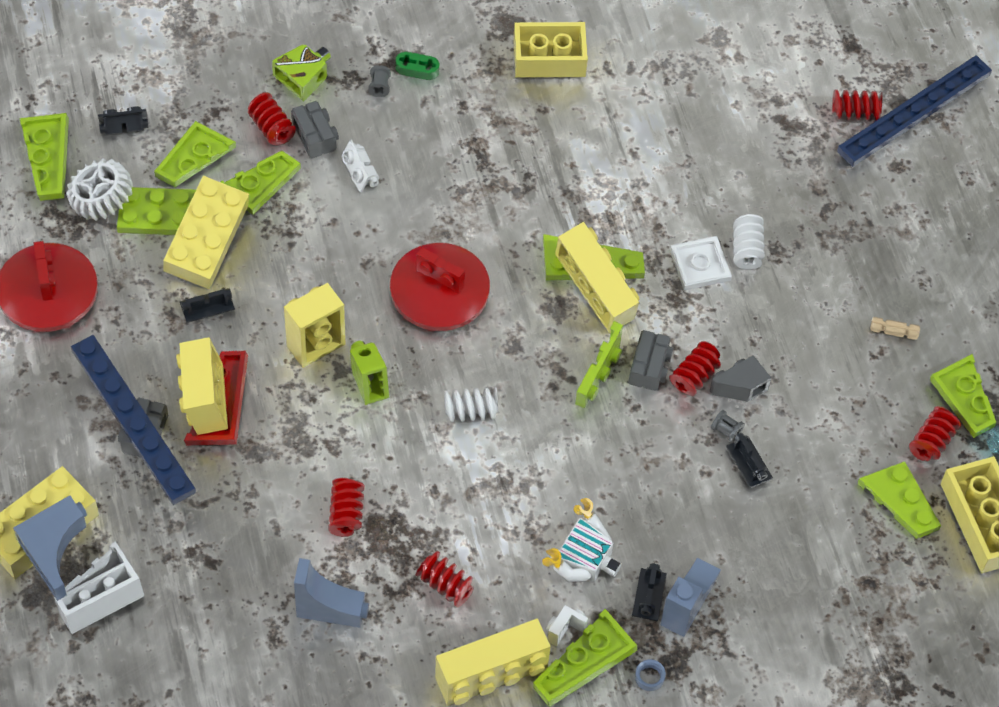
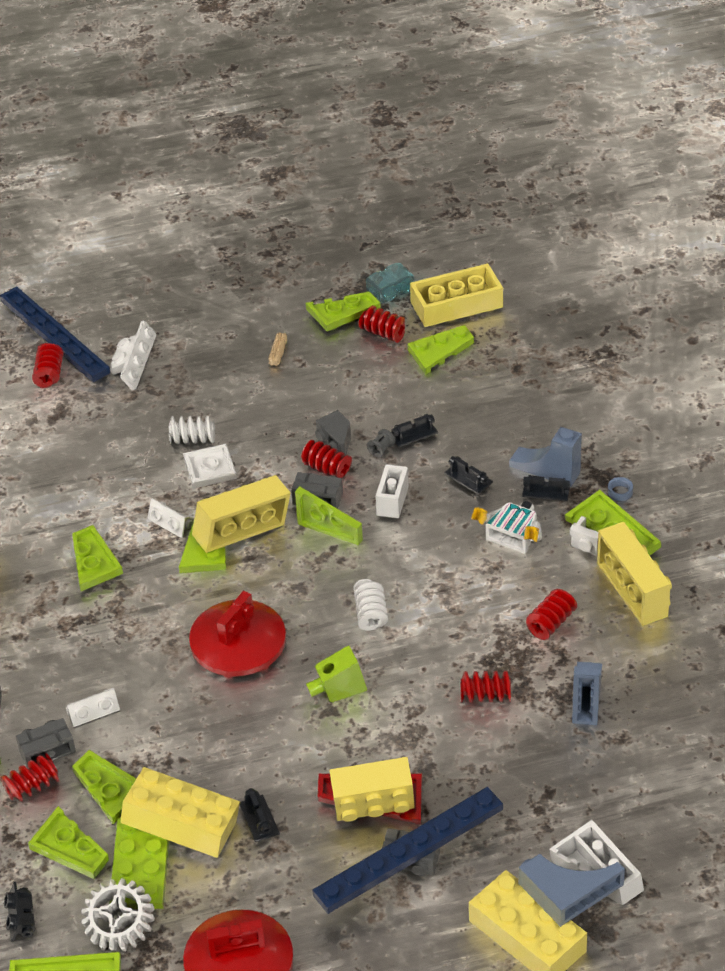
camera: 85 degrees left, 15 degrees down
light yellow brick [284,283,346,368] -> none
none -> lime wing [72,525,123,591]
none -> white bracket [110,320,156,391]
none -> white hinge [147,498,193,538]
none -> white brick [376,464,409,518]
none -> black hinge [444,456,493,494]

